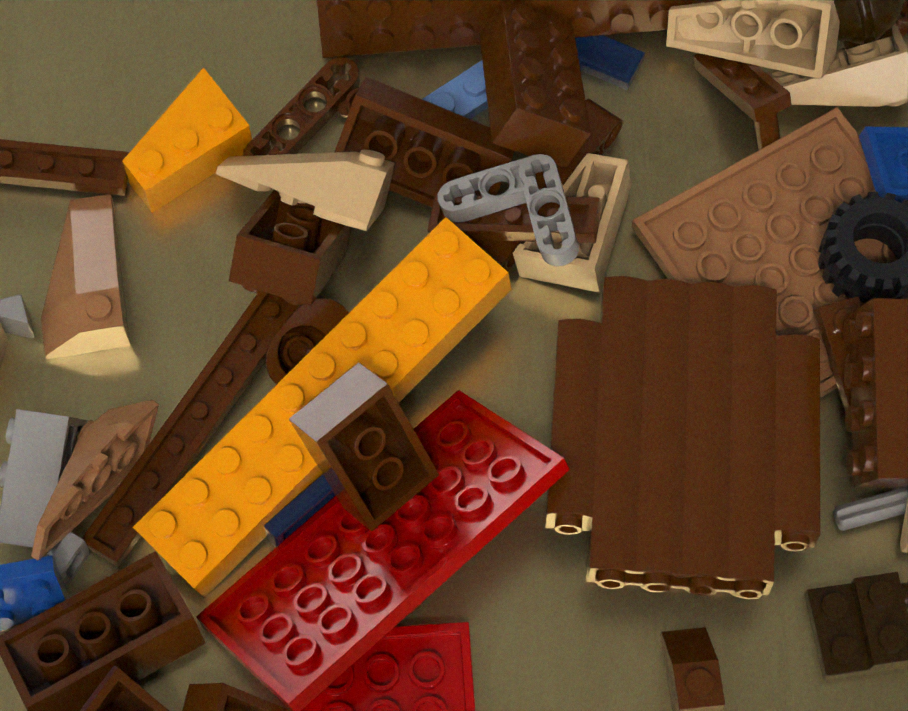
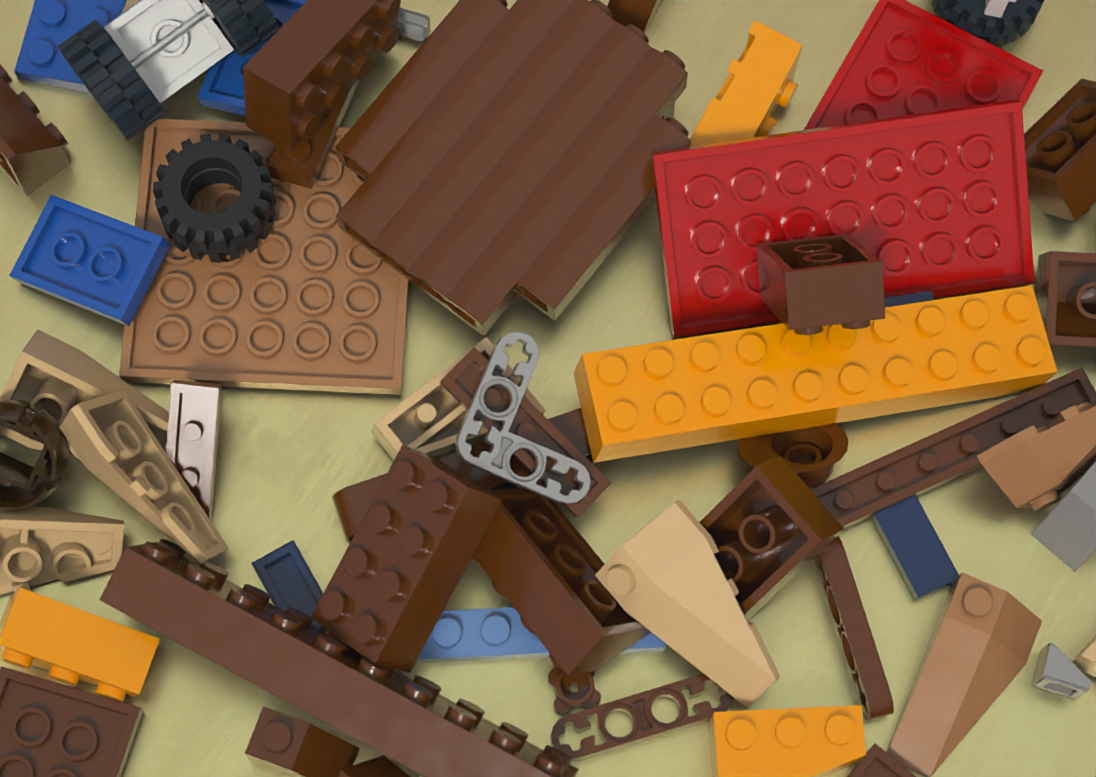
camera: 150 degrees left, 5 degrees up
none -> light orange wedge [690,20,803,146]
none -> reddish brown beam [814,536,894,720]
none -> dark blue tile [871,495,959,601]

